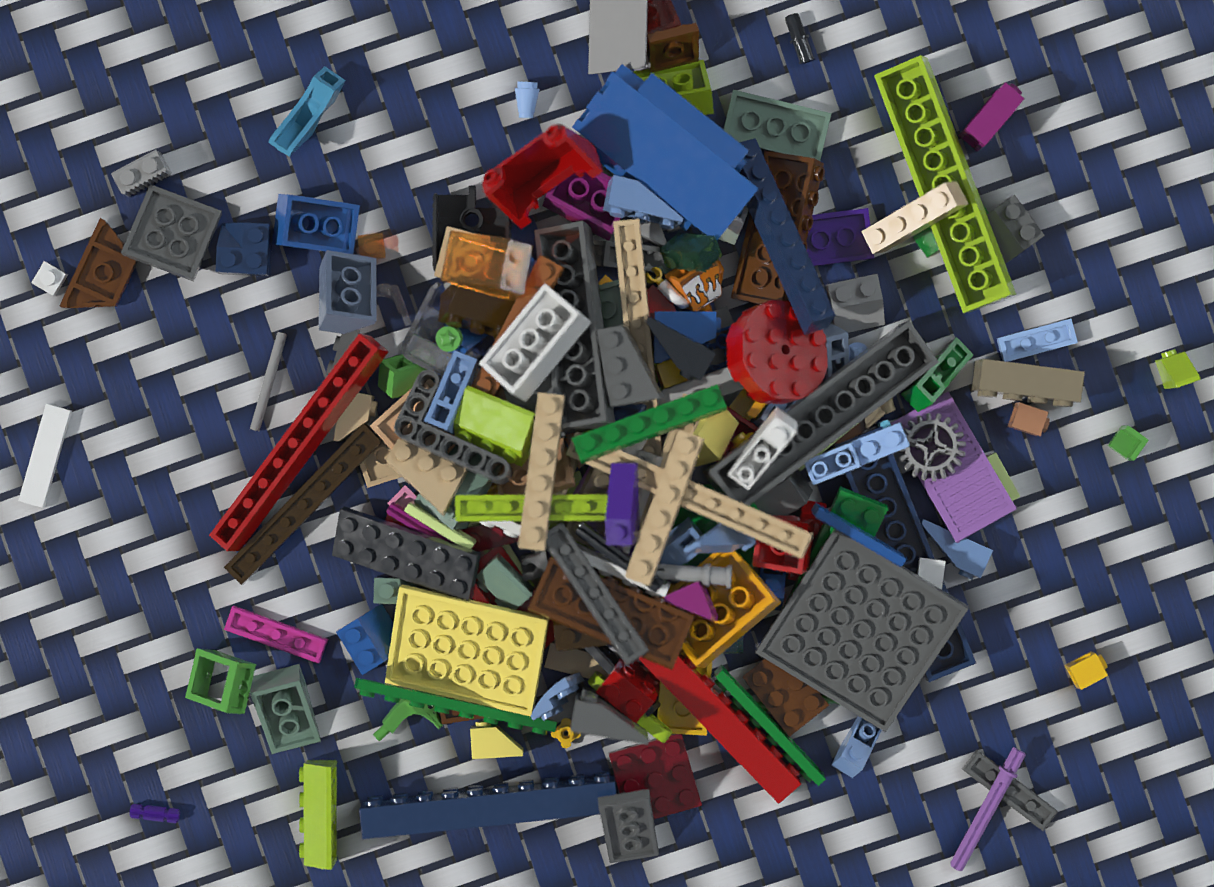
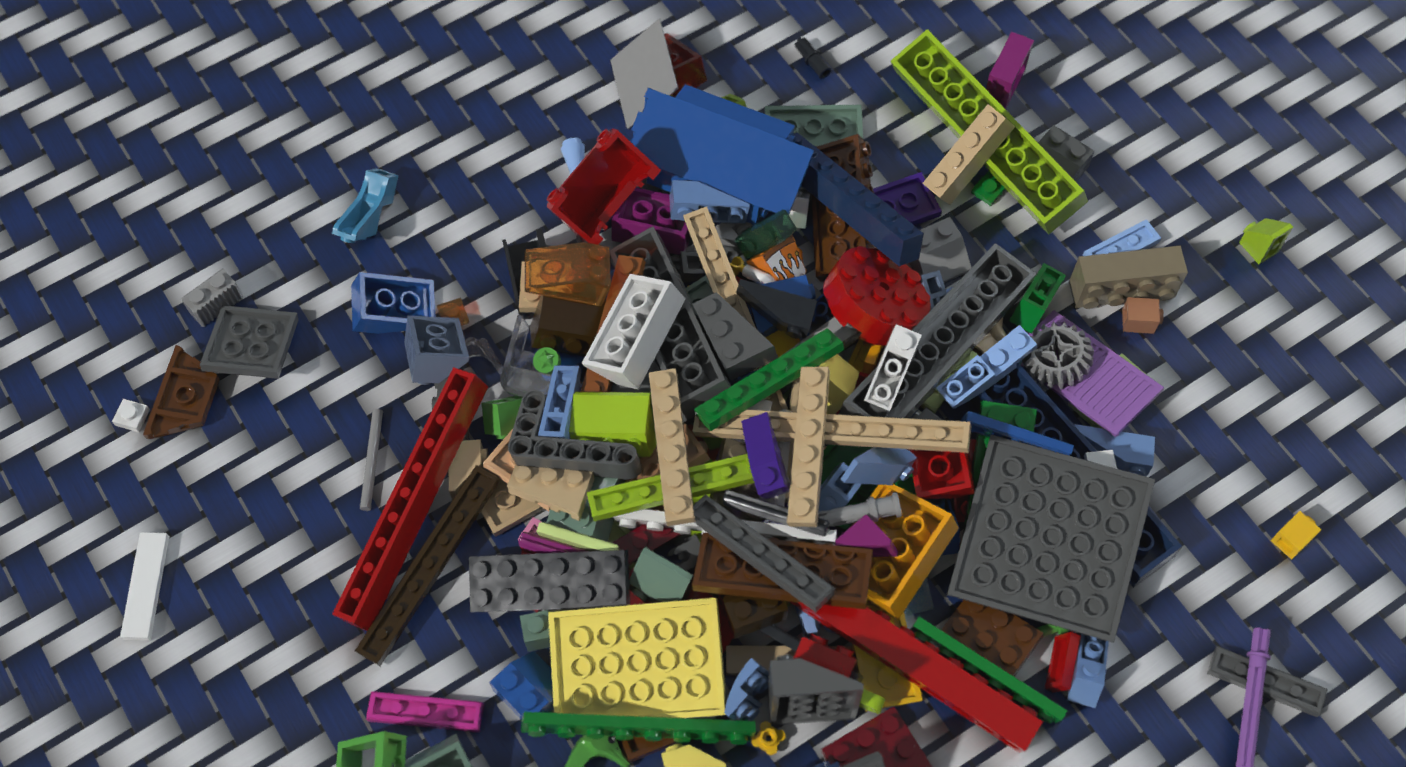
camera: 10 degrees left, 25 degrees down
dark blue slope [215,222,273,277] -> none
reddish brown plate [647,23,699,73] -> none
bright green panel [1107,425,1149,461] -> none
none -> red tile [1045,632,1080,693]

